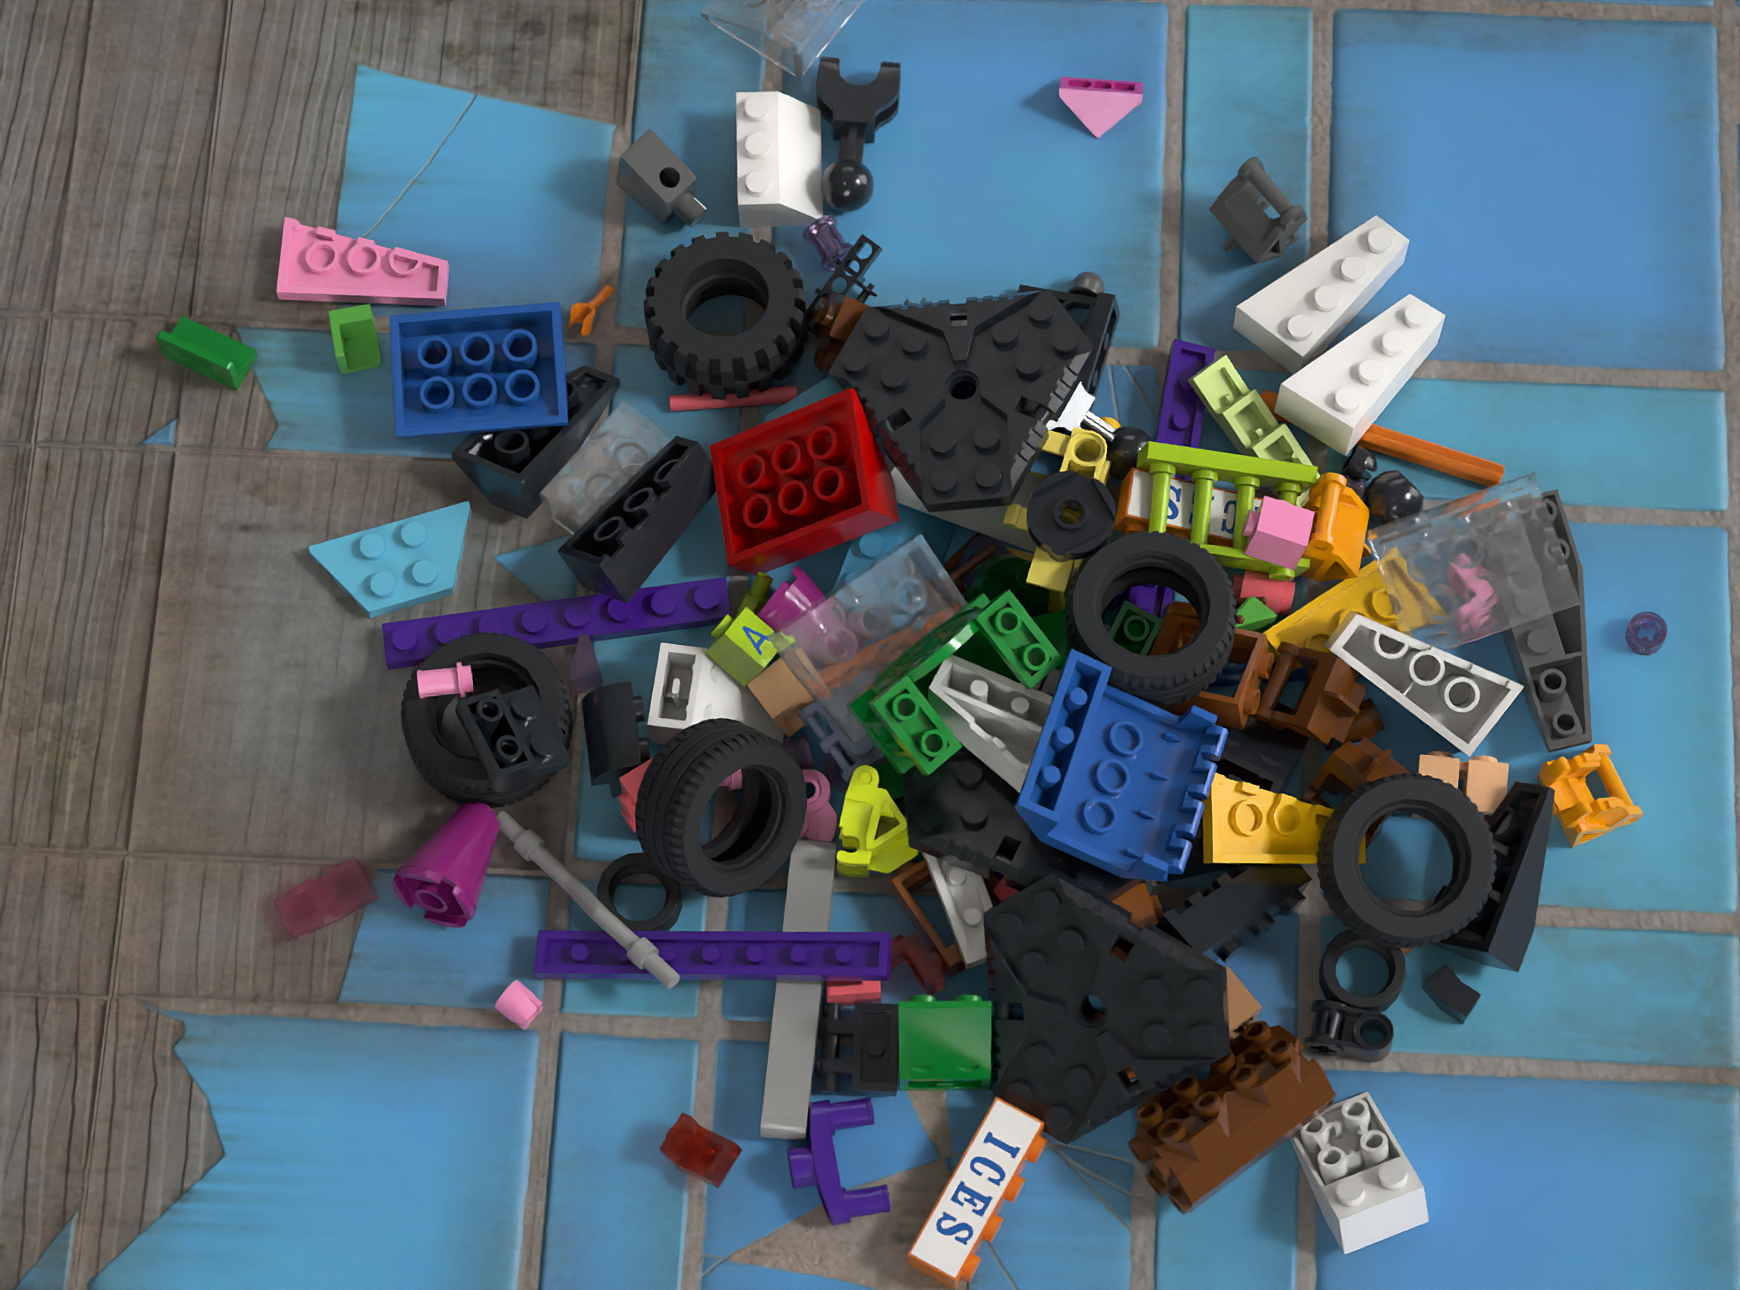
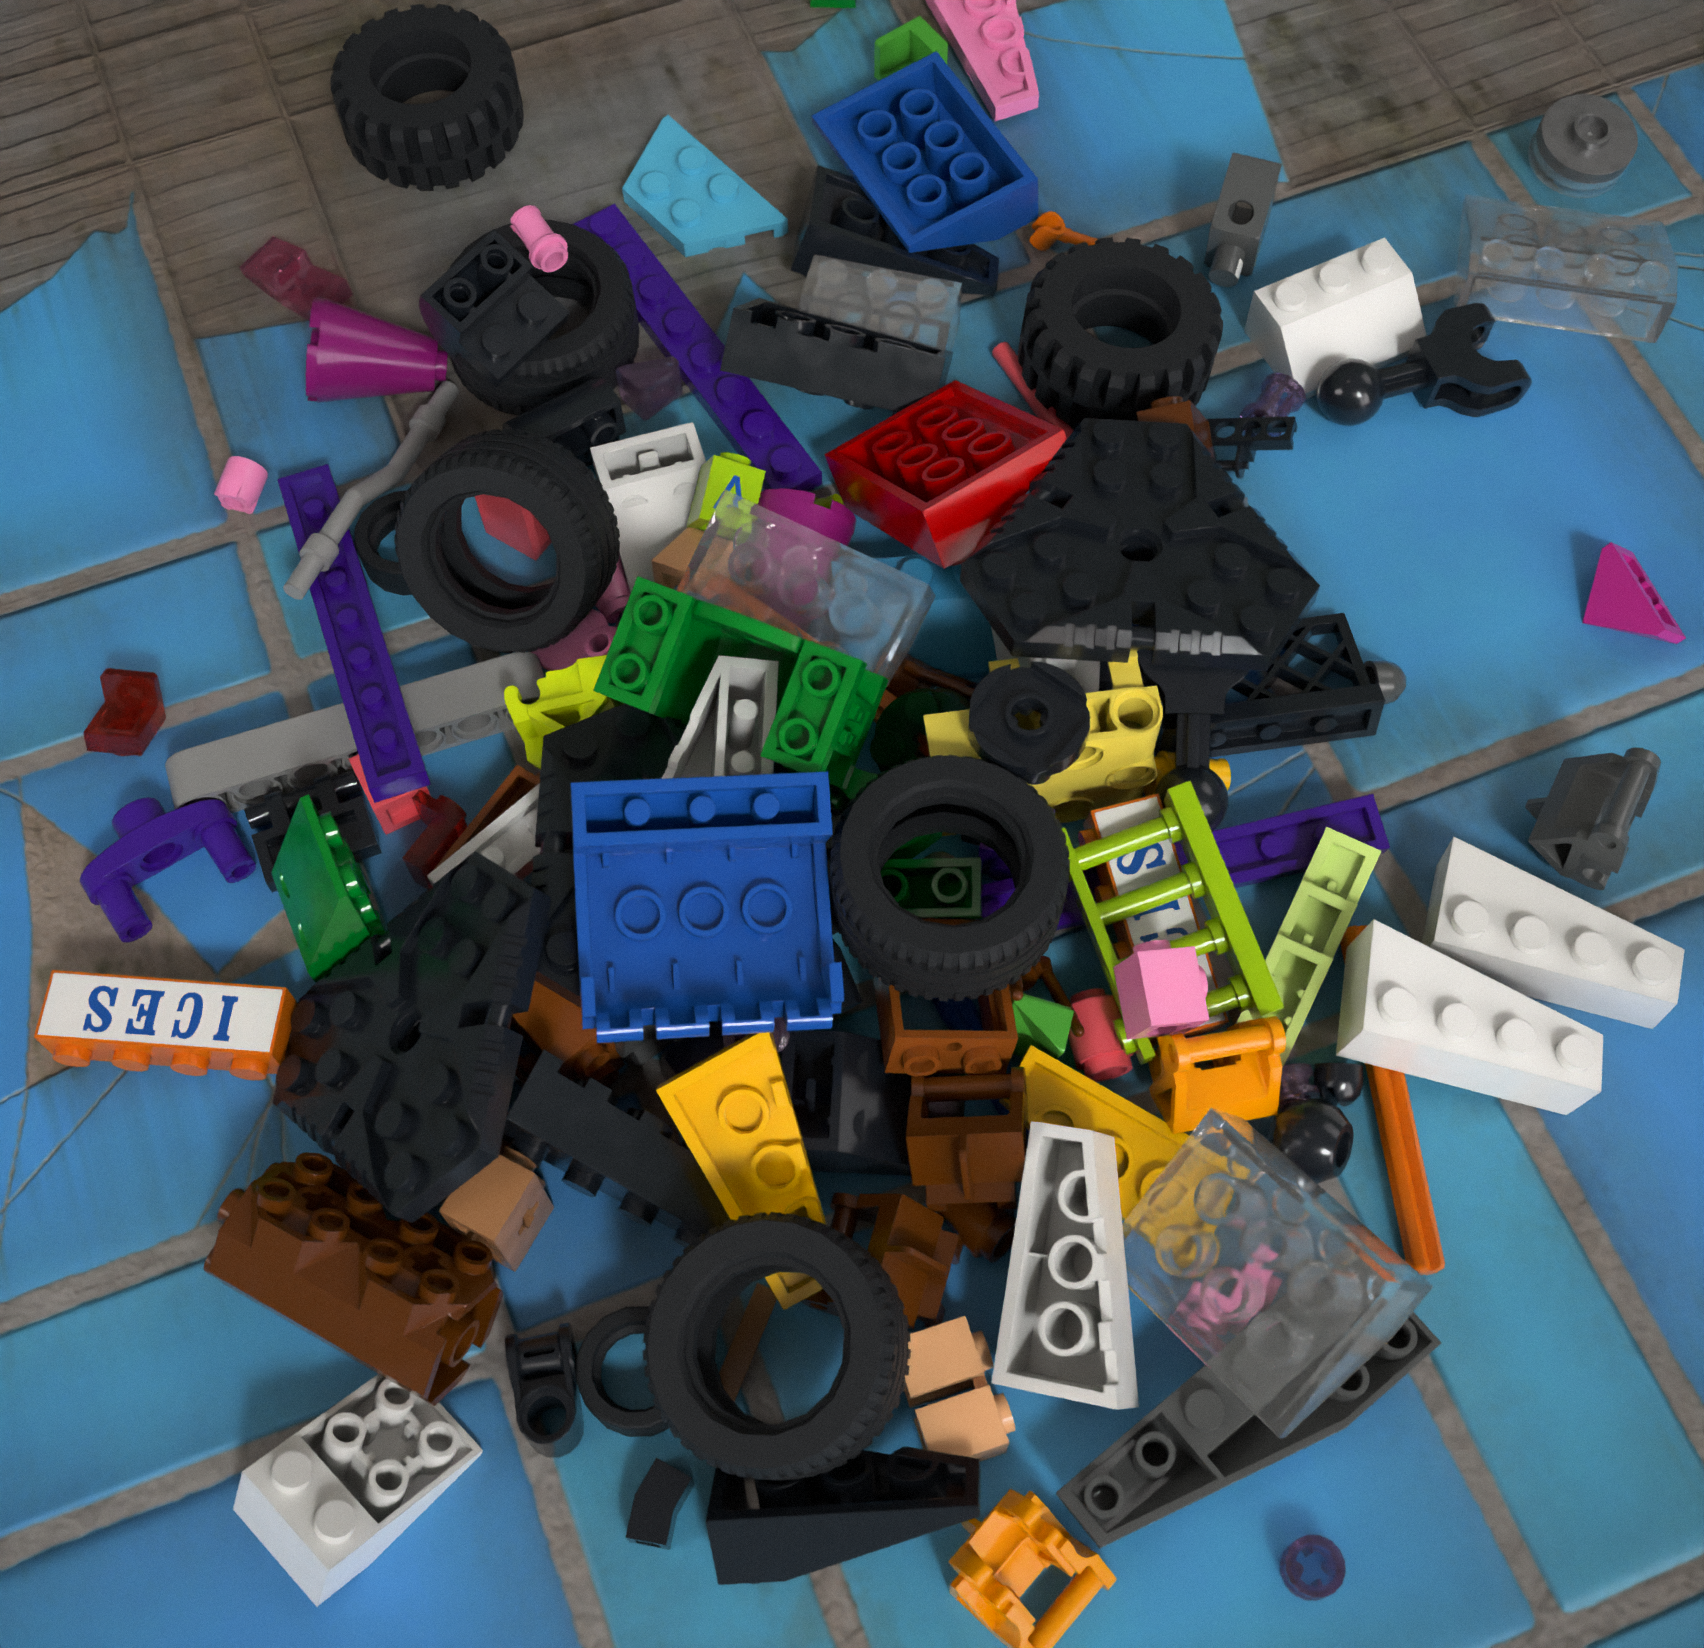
camera: 65 degrees right, 5 degrees down
none -> black tyre [330,4,524,191]

